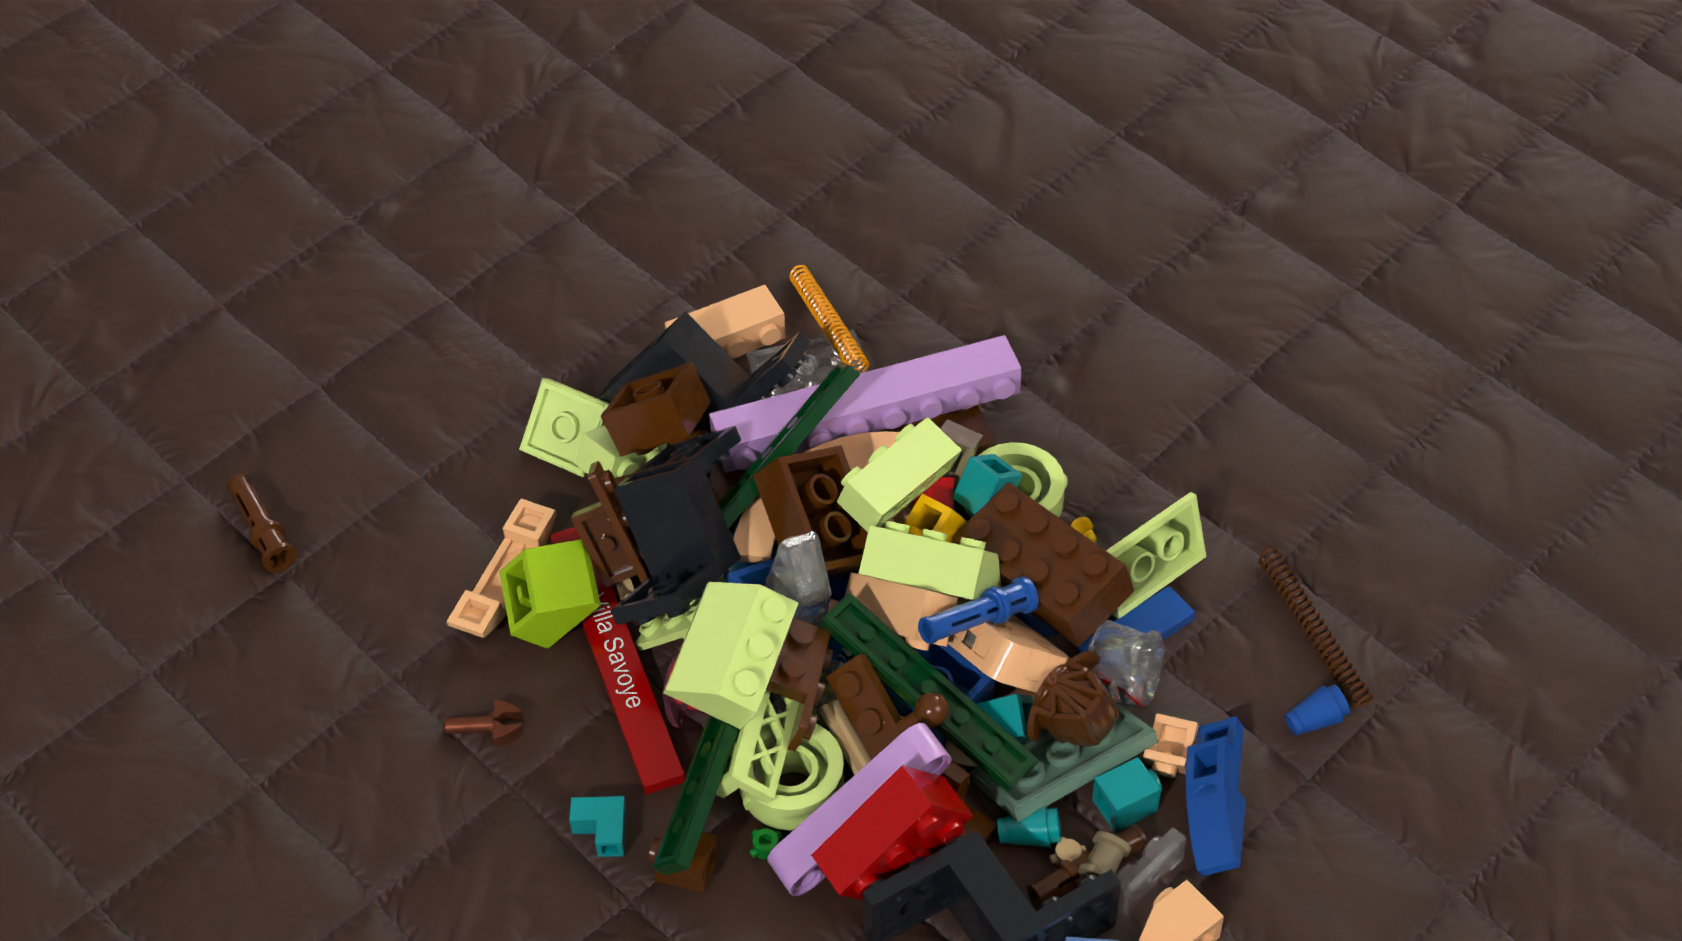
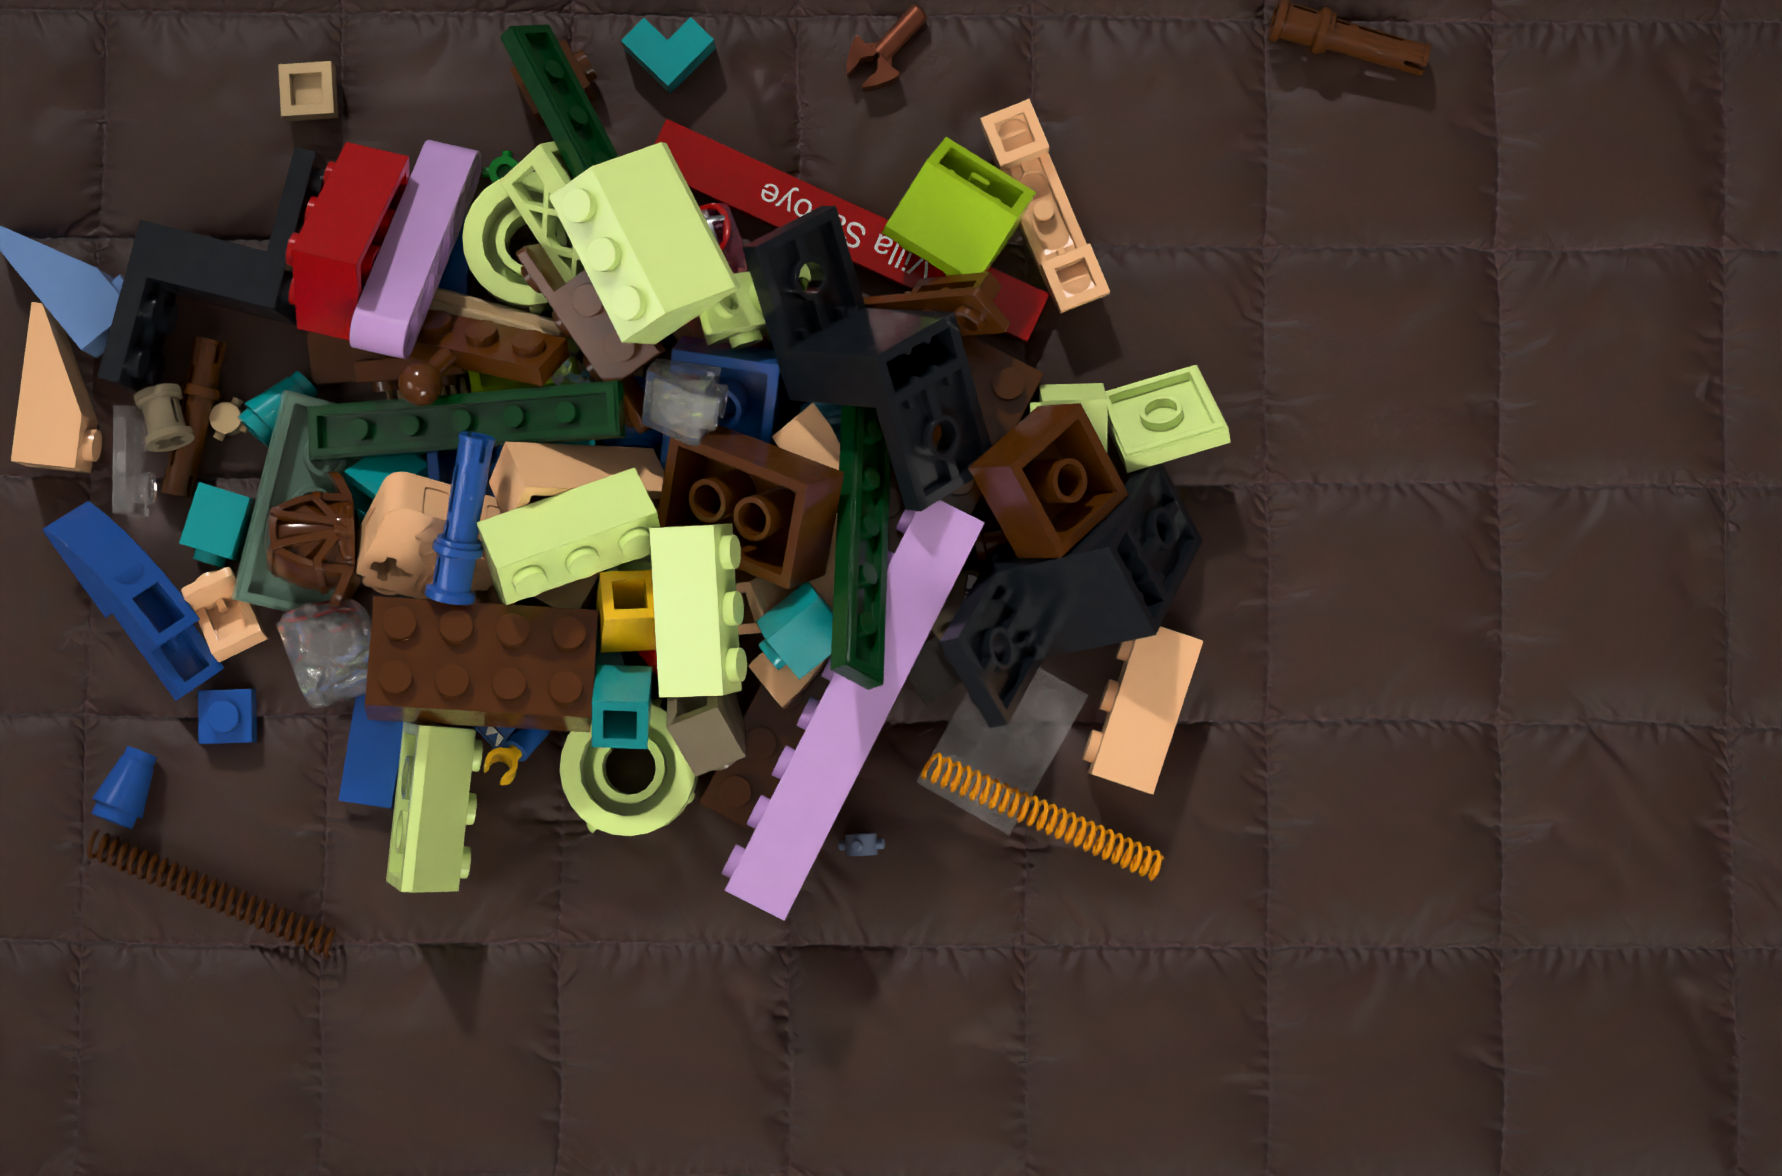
camera: 130 degrees right, 35 degrees up
none -> blue plate [198,689,257,744]
none -> teal brick [756,582,833,680]

